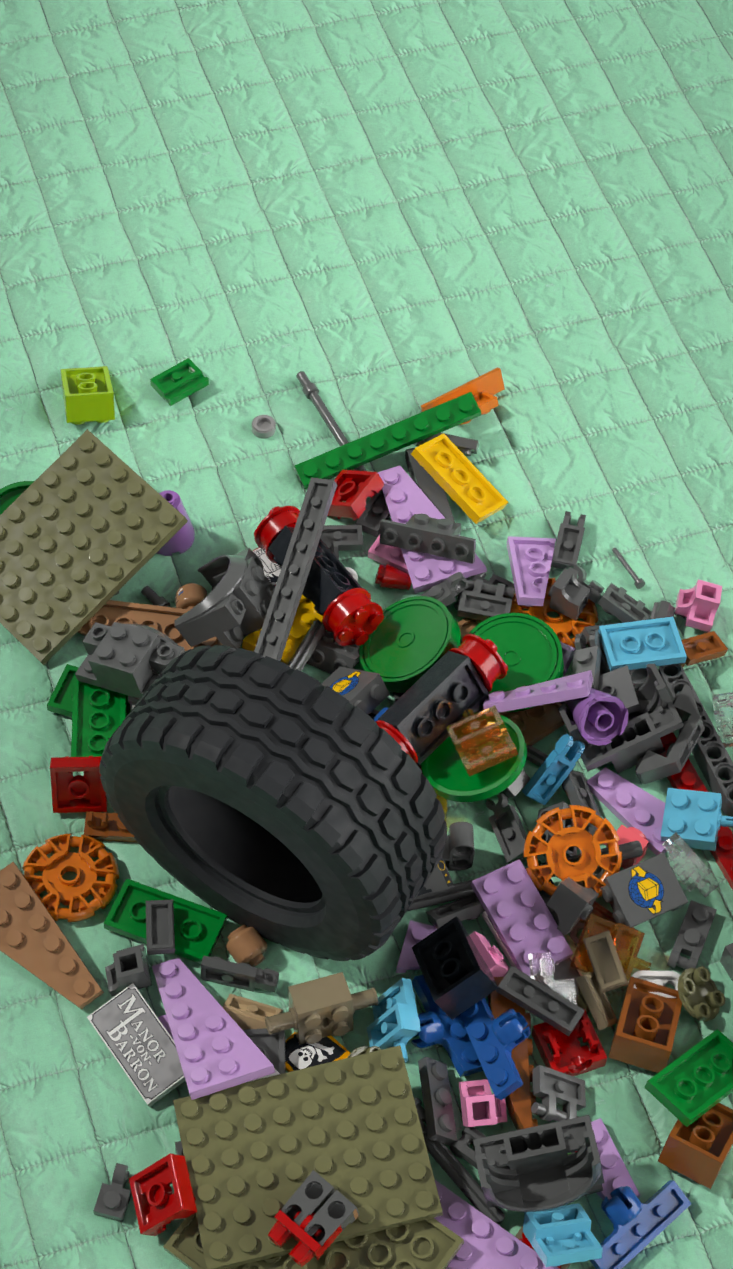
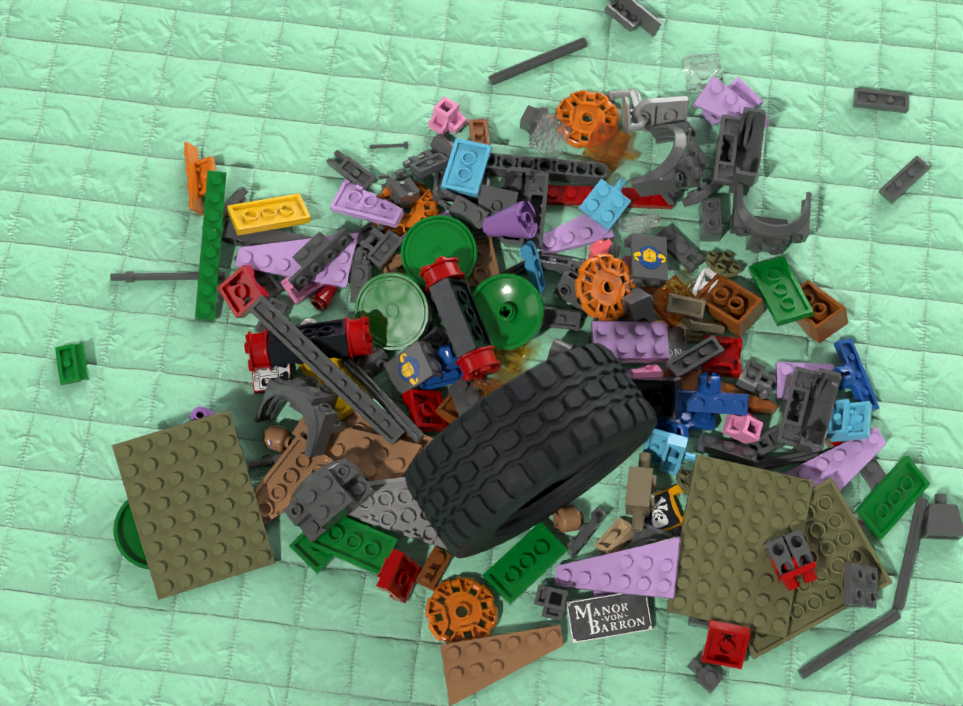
camera: 65 degrees left, 15 degrees up
lime slope [60,366,115,425] -> none
dark grey tile [146,899,175,955] -> none
light grey tile [252,415,276,438] -> none
clear orange plate [446,705,518,776] -> none
lavender wing [483,670,593,715] -> none
clear slope [528,952,578,1005] -> none
dark grey slope [635,684,705,784] -> none

